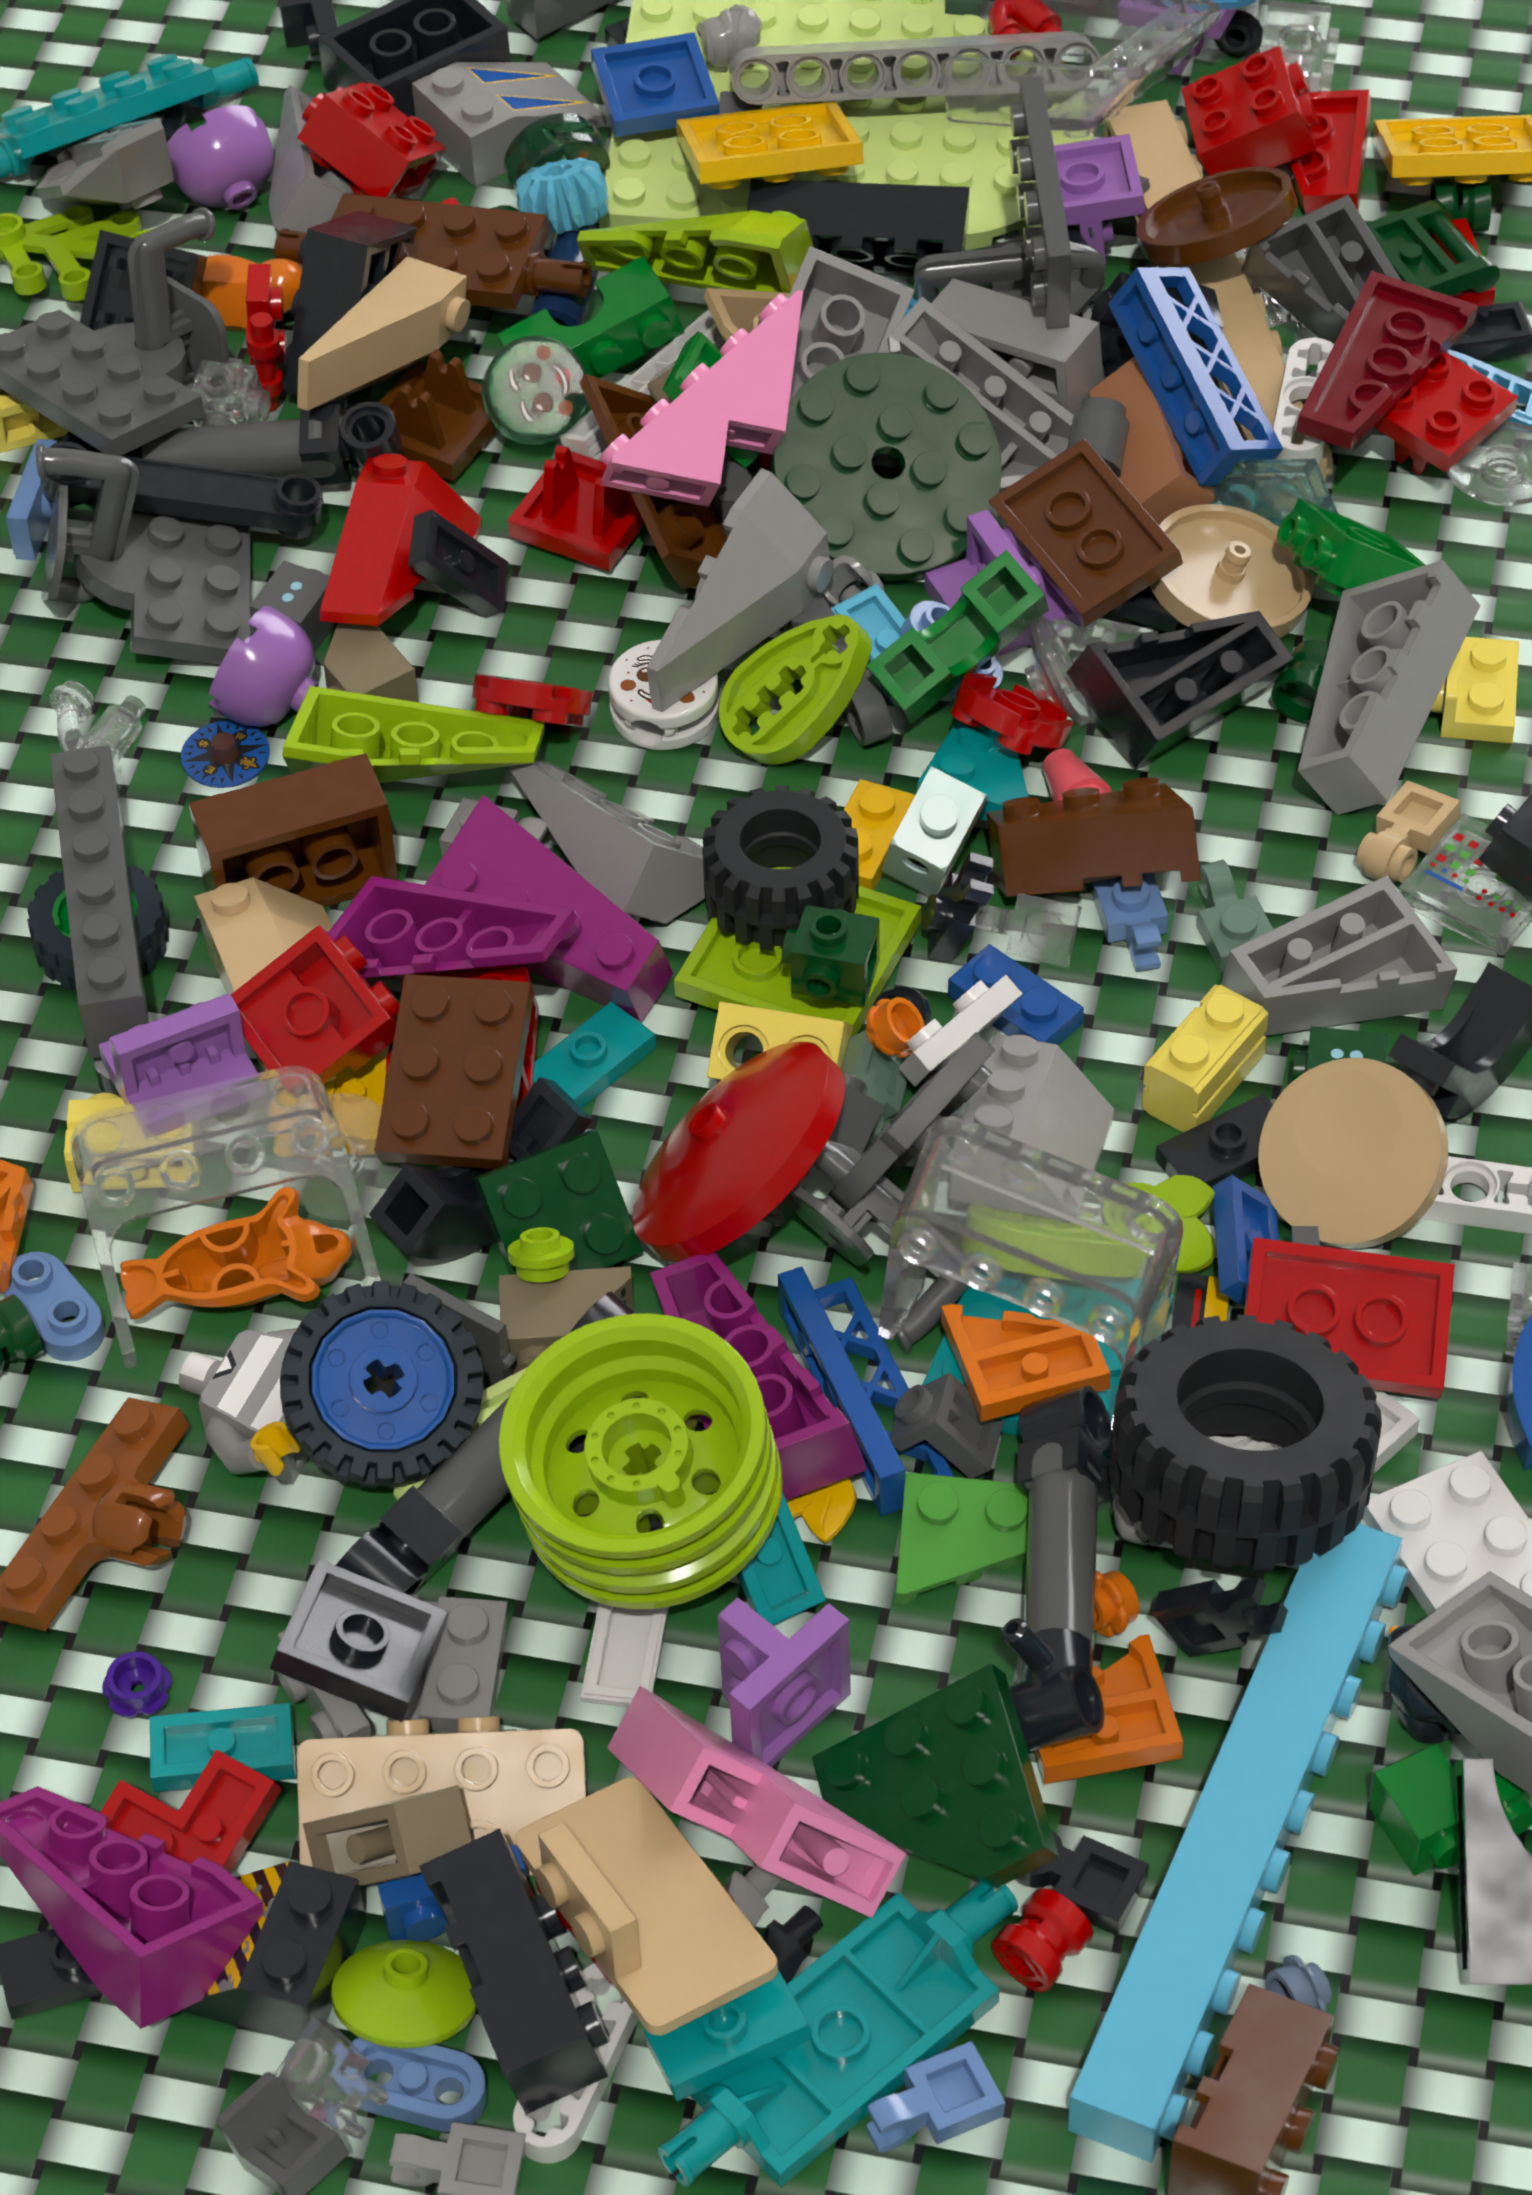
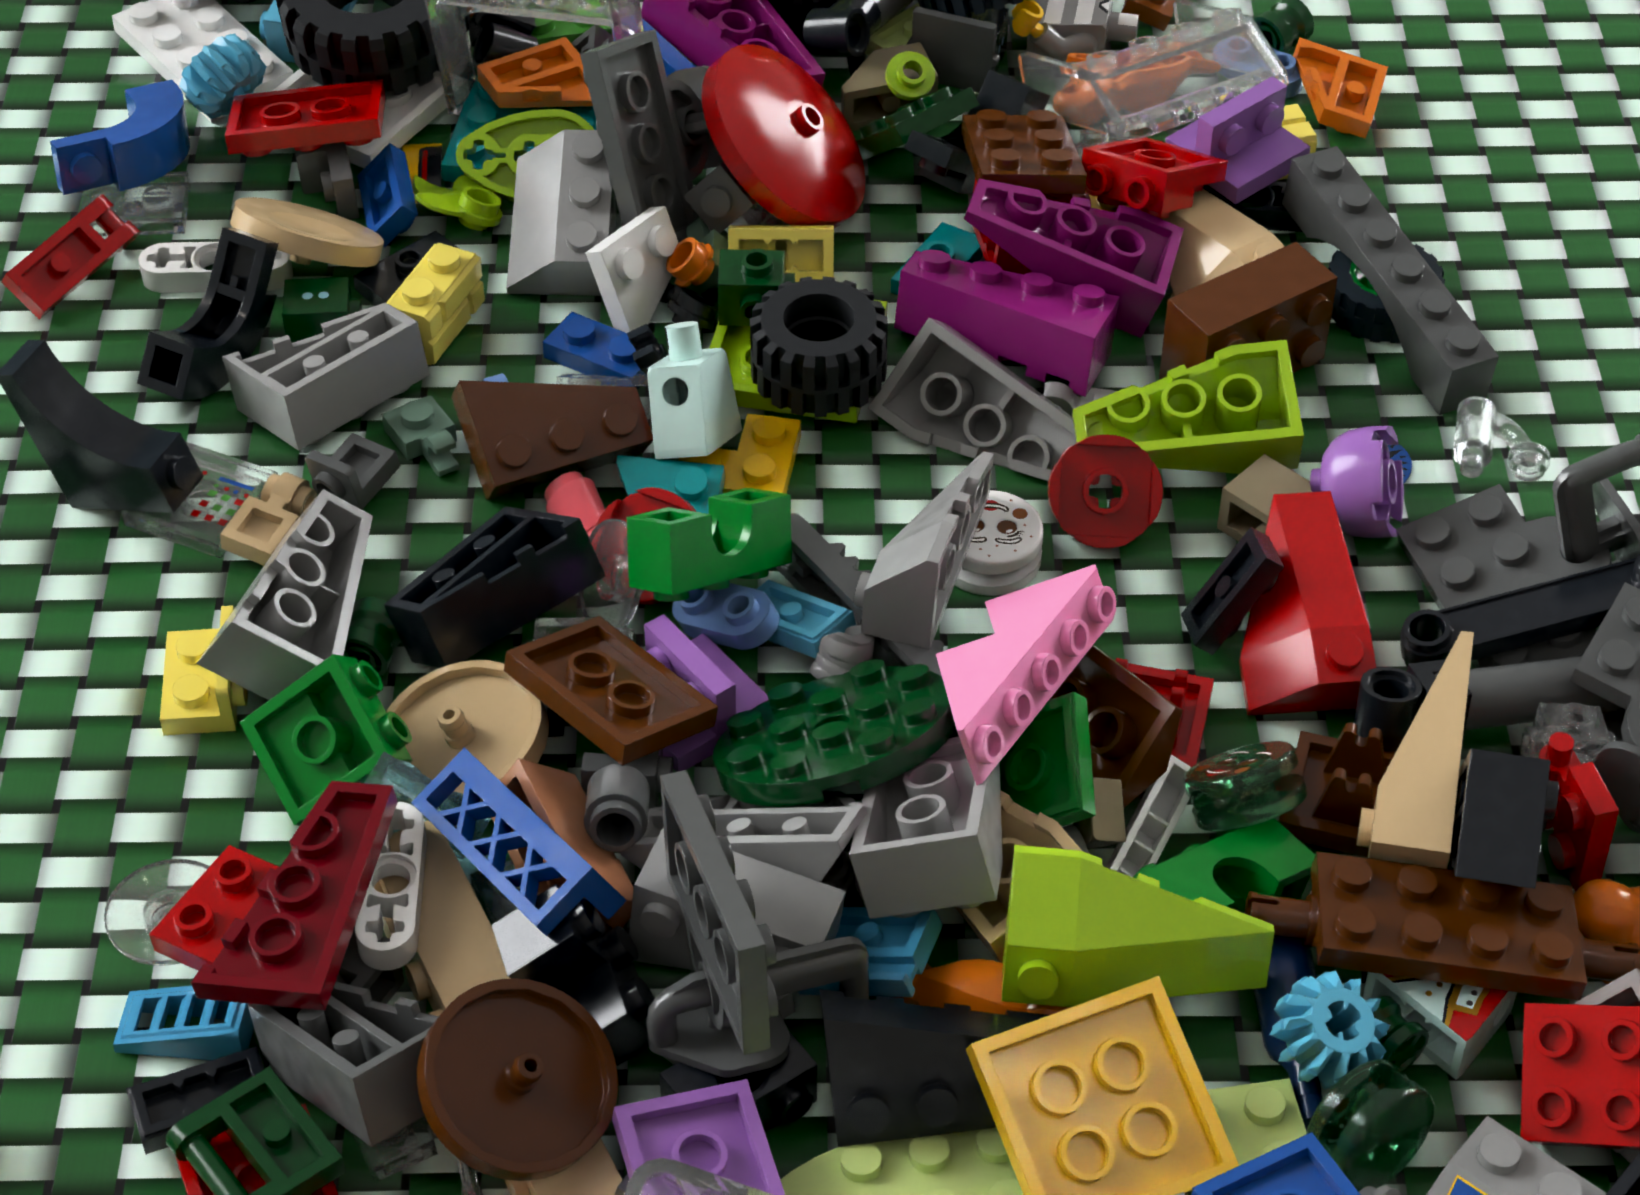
camera: 165 degrees right, 5 degrees down
dark grey brick [249,561,337,653] -> none
lime piece [719,614,872,765] -> none
none -> medium azure gear [179,33,267,119]
none -> dark grey bracket [305,433,401,510]

